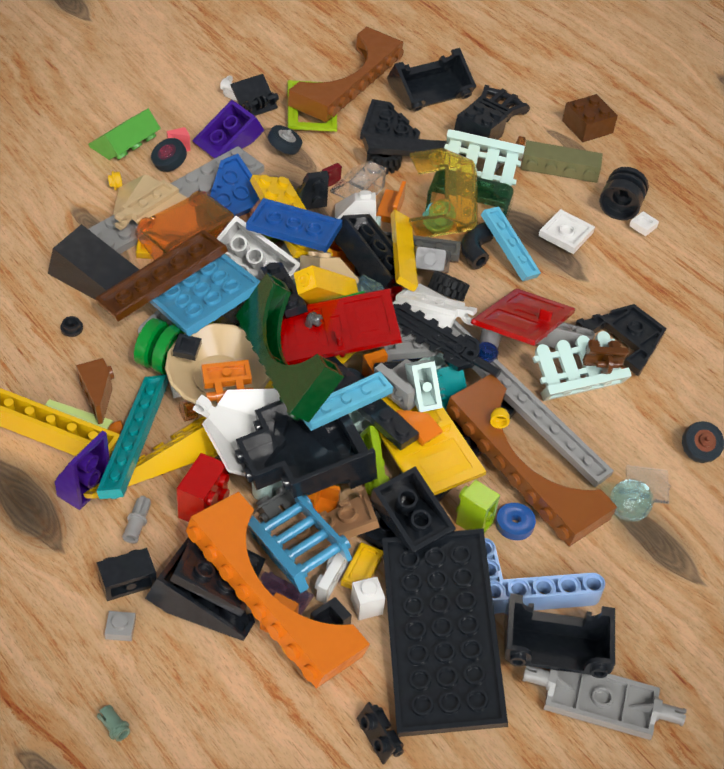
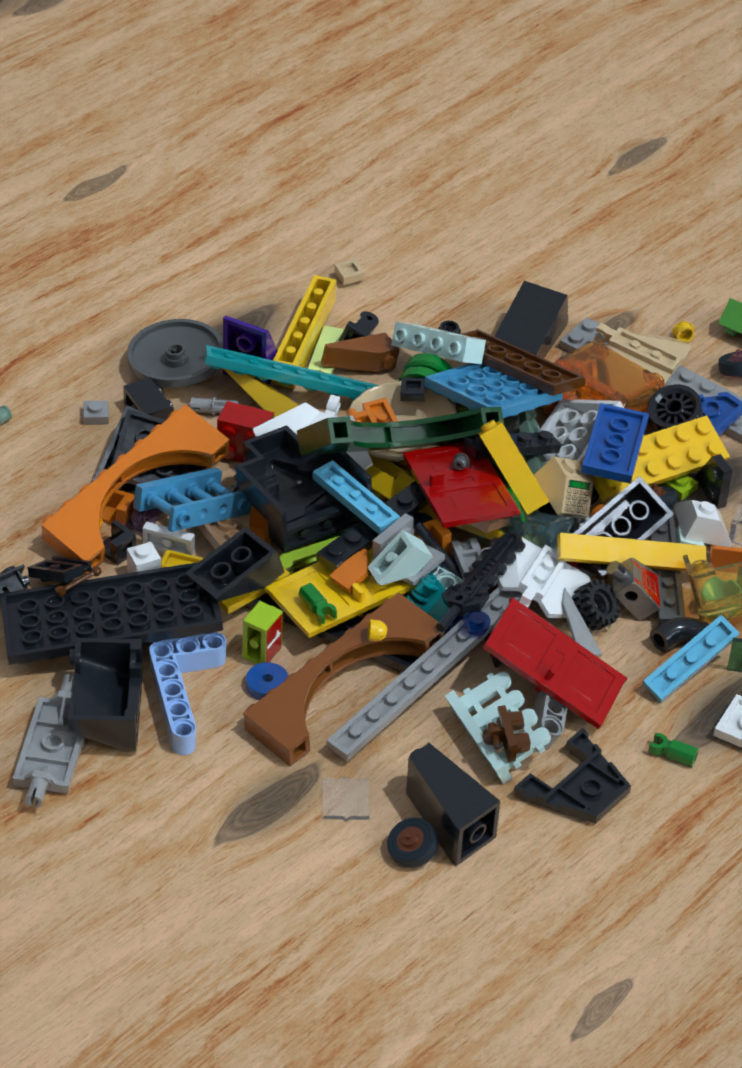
camera: 85 degrees right, 5 degrees down
clear light blue piece [610,479,654,522] -> none
none -> black plate [27,556,92,585]
none -> reddish brown hinge [55,566,101,596]
none -> dark grey dish [127,319,223,388]
none -> green bar [299,583,337,624]
none -> black leg [338,311,379,341]
none -> light aqua brick [391,322,486,364]
none -> black slope [406,743,500,866]
none -> light grey bar [562,587,602,657]
none -> black wheel [647,384,703,432]
none -> green bar [648,733,699,767]

